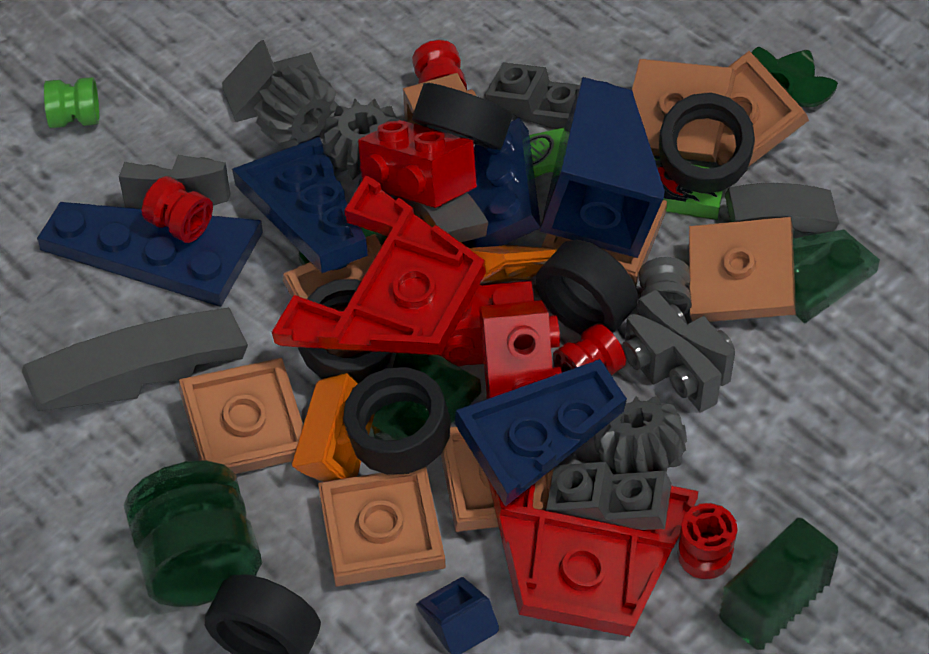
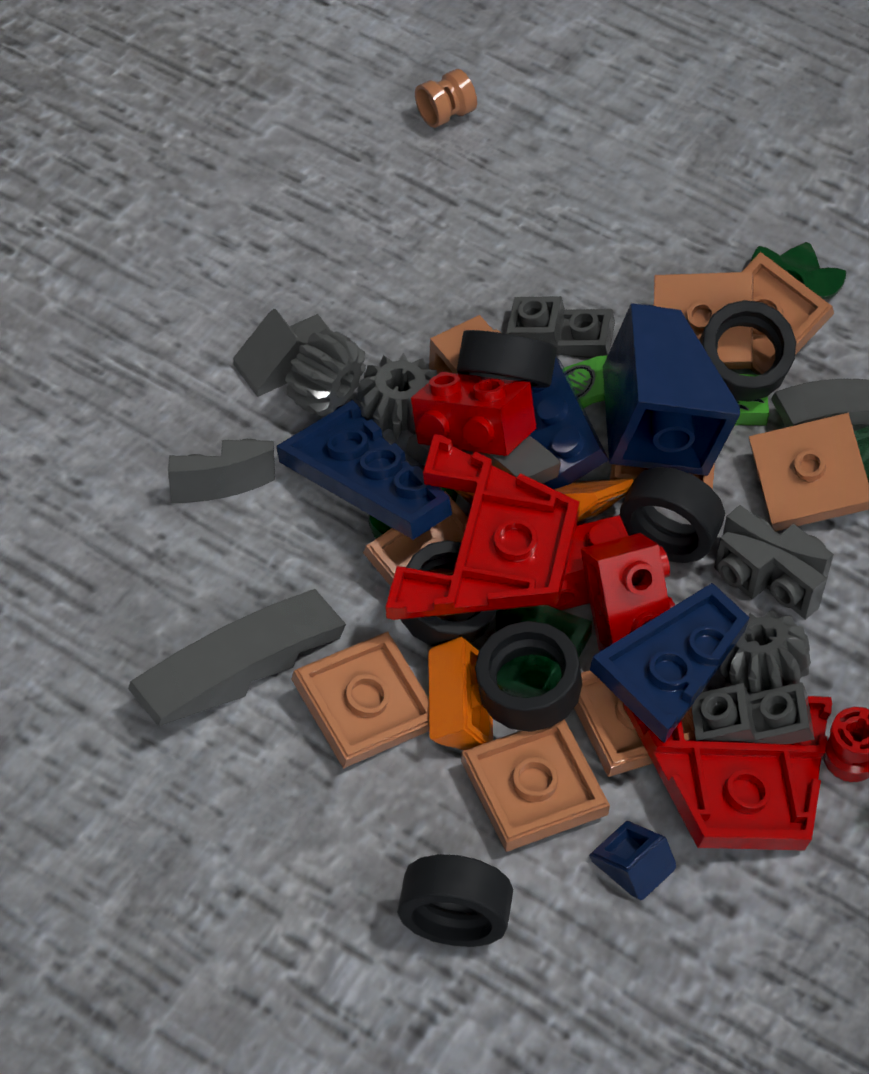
camera: 15 degrees left, 0 degrees up
dark blue wing [37,202,263,307] -> none
bright green wheel [44,77,99,128] -> none
clear green wheel [123,460,262,607] -> none
red wheel [141,176,213,243] -> none
red wheel [412,40,467,90] -> none
red wheel [552,324,626,376] -> none
dark grey wheel [639,257,692,315] -> none

